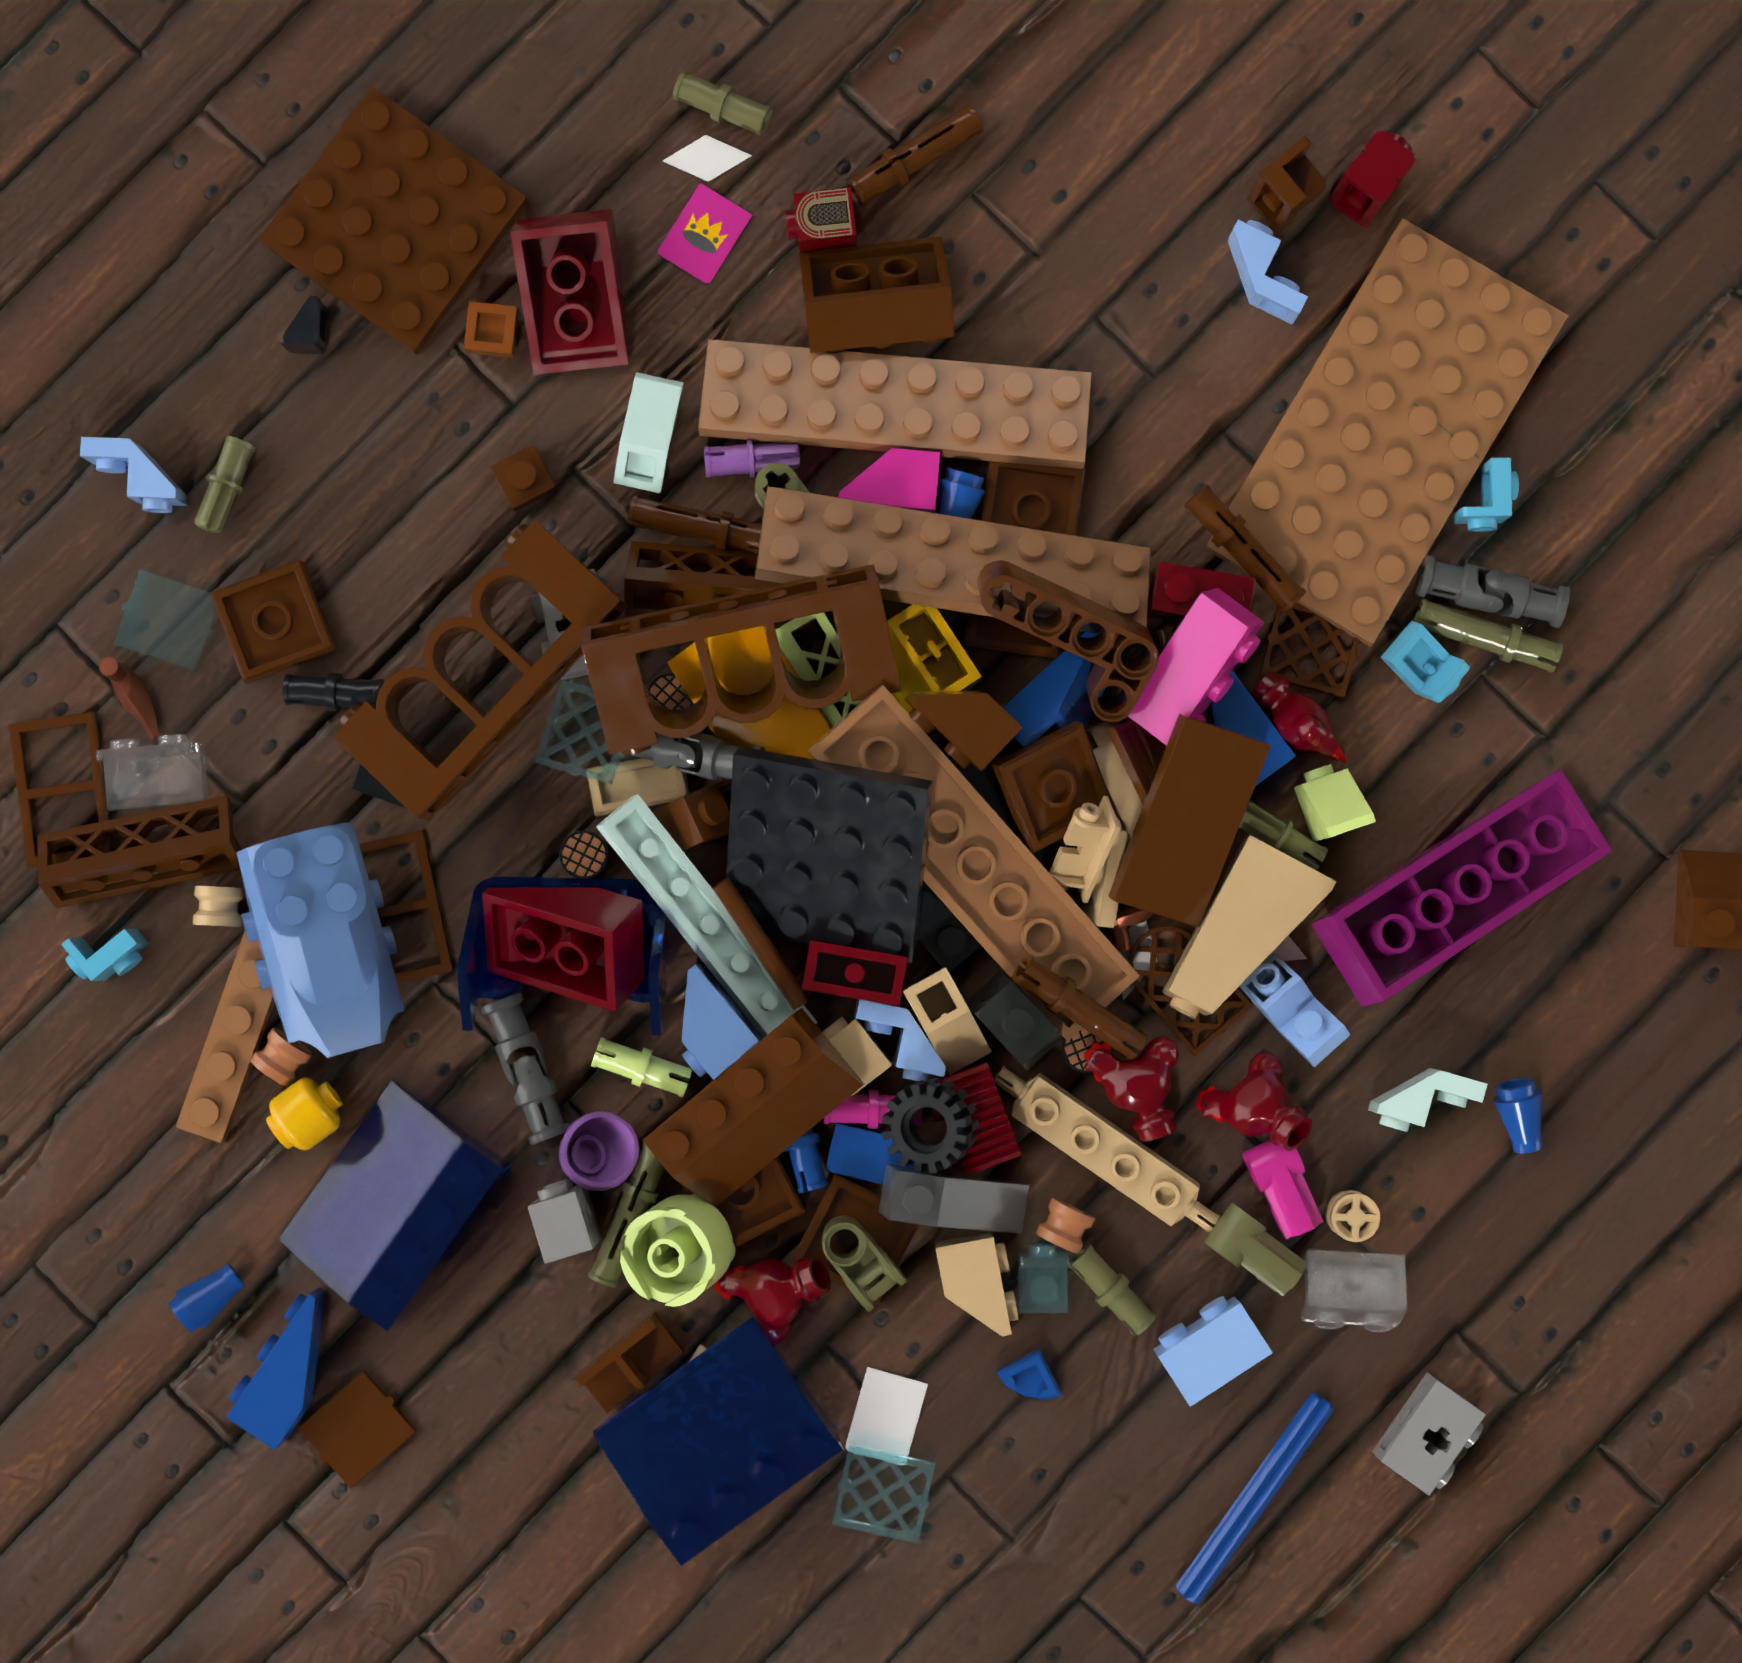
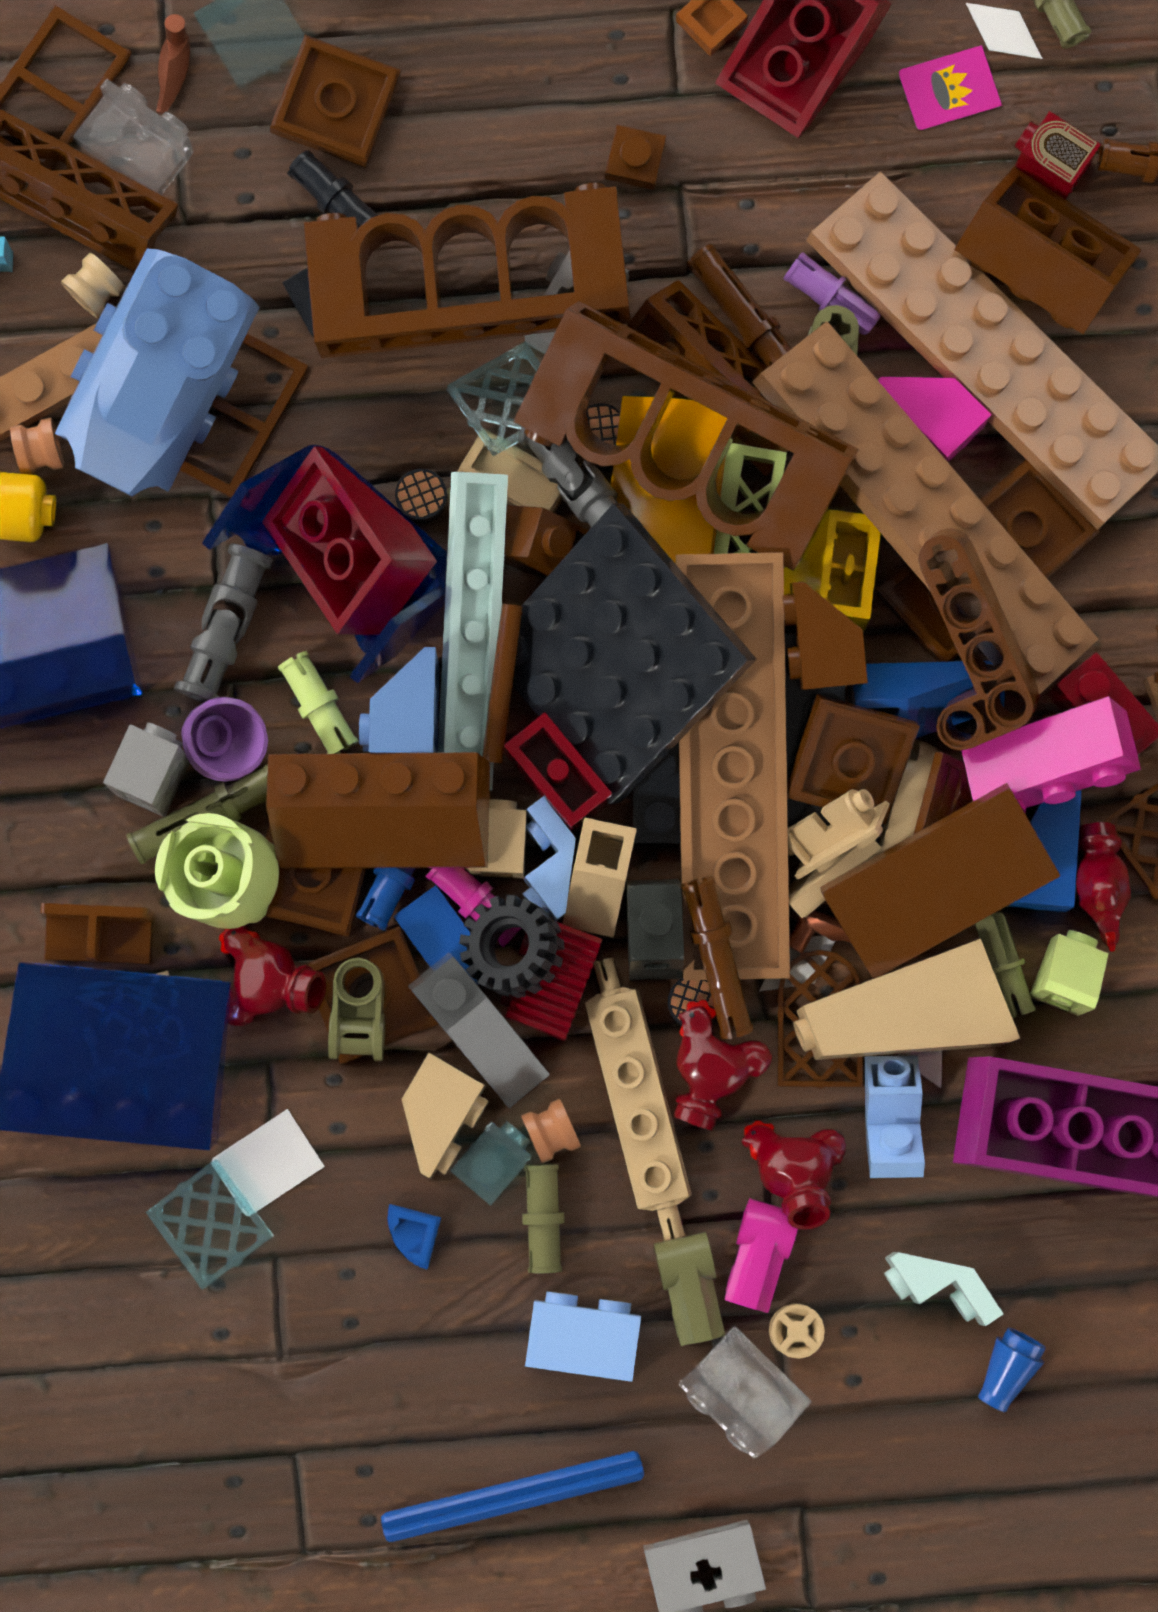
camera: 35 degrees right, 5 degrees down
light aqua slope [613,372,684,493] -> none
blue cone [937,468,986,519] -> none

